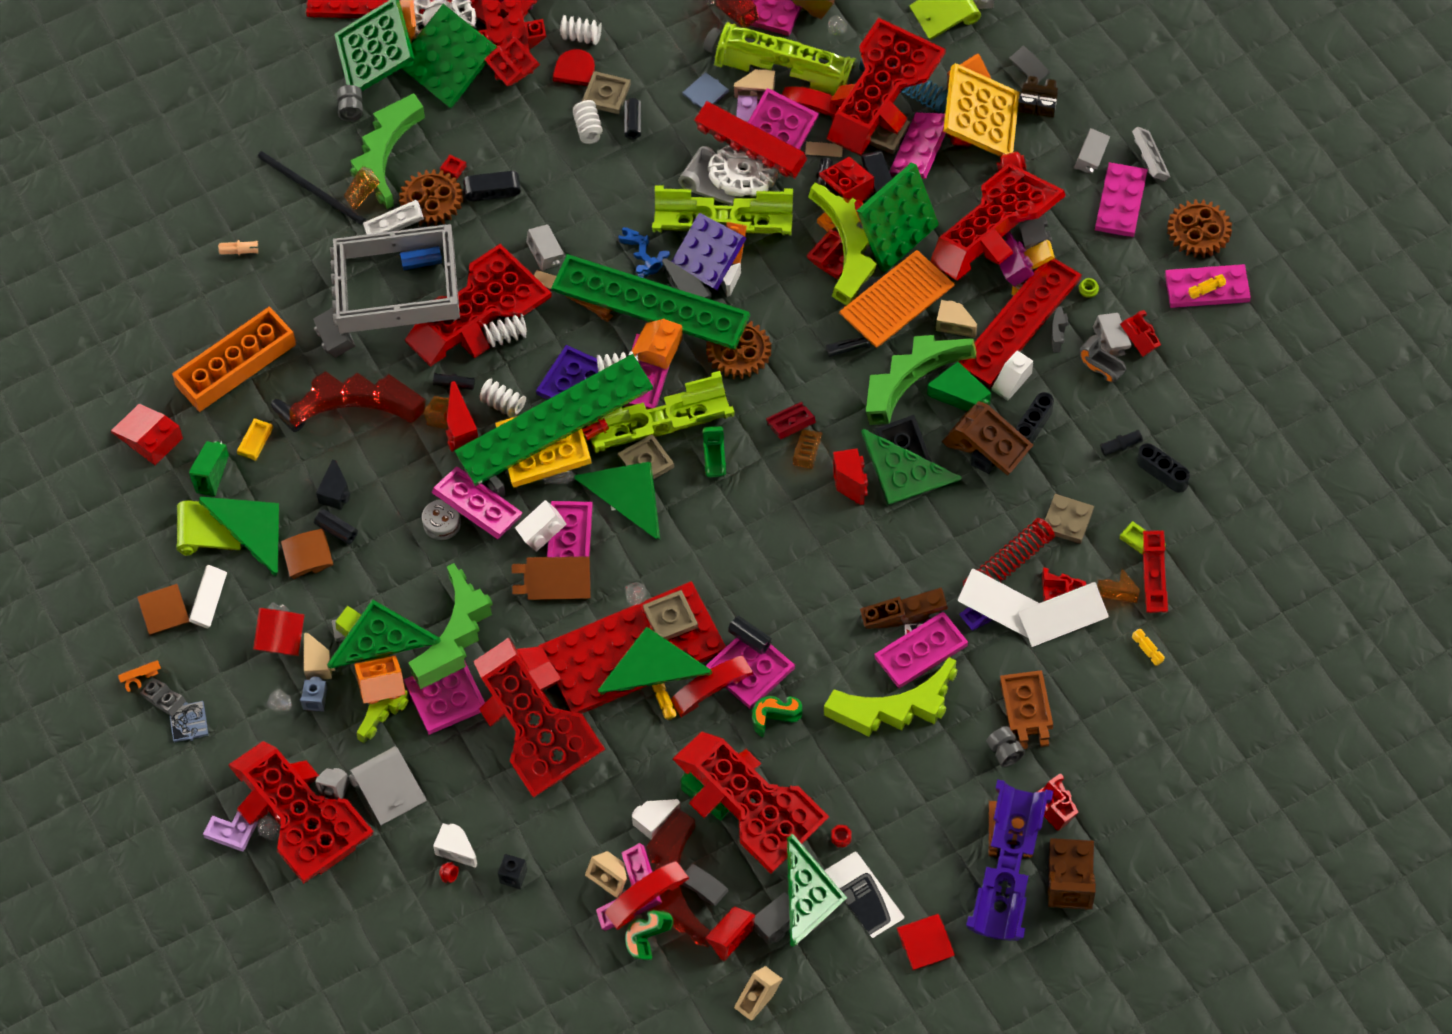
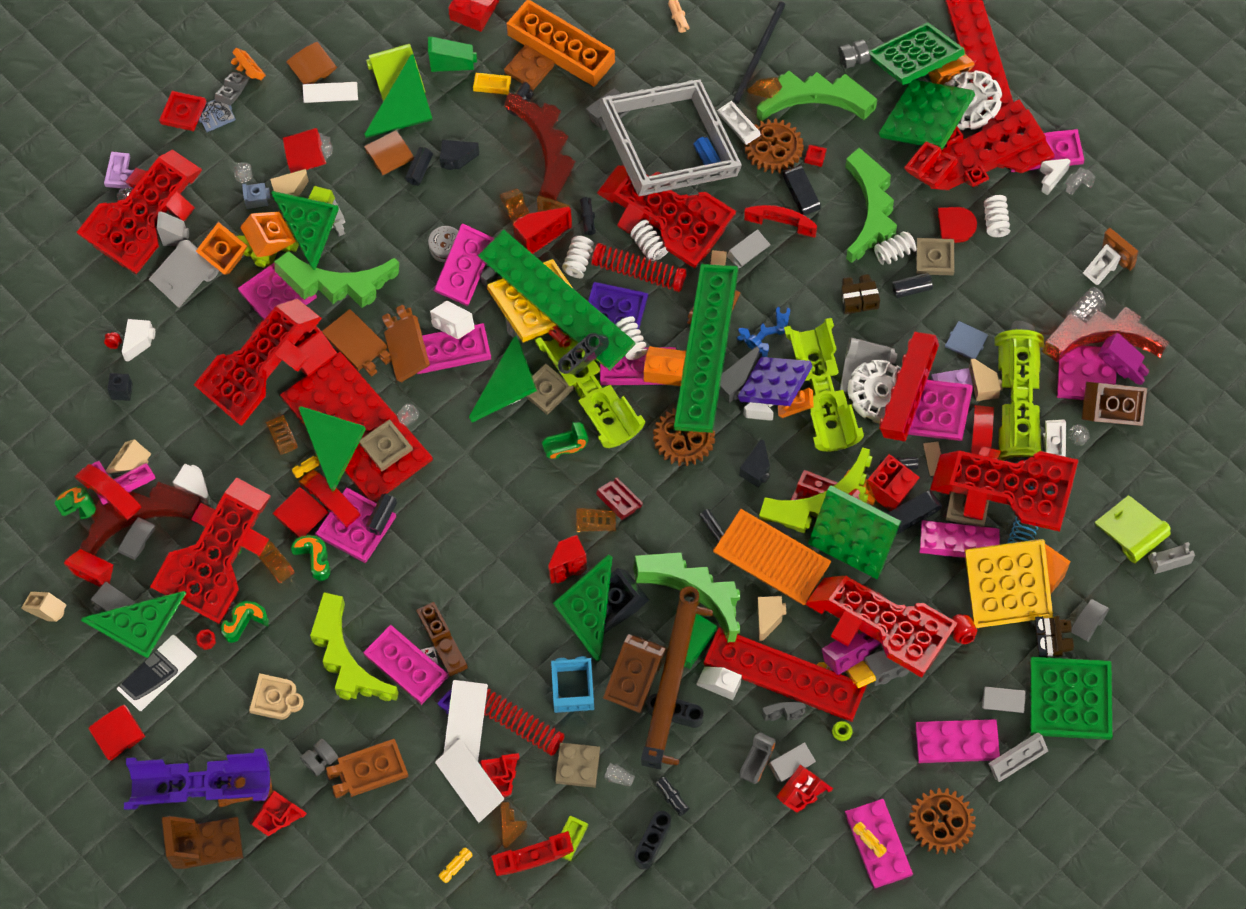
camera: 75 degrees right, 5 degrees up
none -> red plate [159,91,207,131]
none -> orange slope [196,222,248,275]
none -> green animal [221,601,269,643]
none -> tan plate [249,673,304,720]
none -> clear orange slope [257,541,295,583]
none -> clear orange slope [266,415,298,455]
none -> red slope [272,487,329,538]
none -> dark orange tile [322,309,391,377]
none -> clear orange slope [500,188,530,223]
none -> dark orange plate [504,44,554,90]
none -> dark azure window [551,656,594,713]
none -> black beam [558,333,609,375]
none -> red piece [591,243,686,292]
none -> clear cone [604,763,635,787]
none -> reddish brown piece [641,586,713,770]
none -> black slope [739,439,771,488]
none -> red slope [744,205,817,238]
none -> dark brown hips [841,274,880,314]
none -> bright green arch [845,148,897,263]
none -> green plate [1030,657,1113,740]
none -> white slope [1043,420,1066,457]

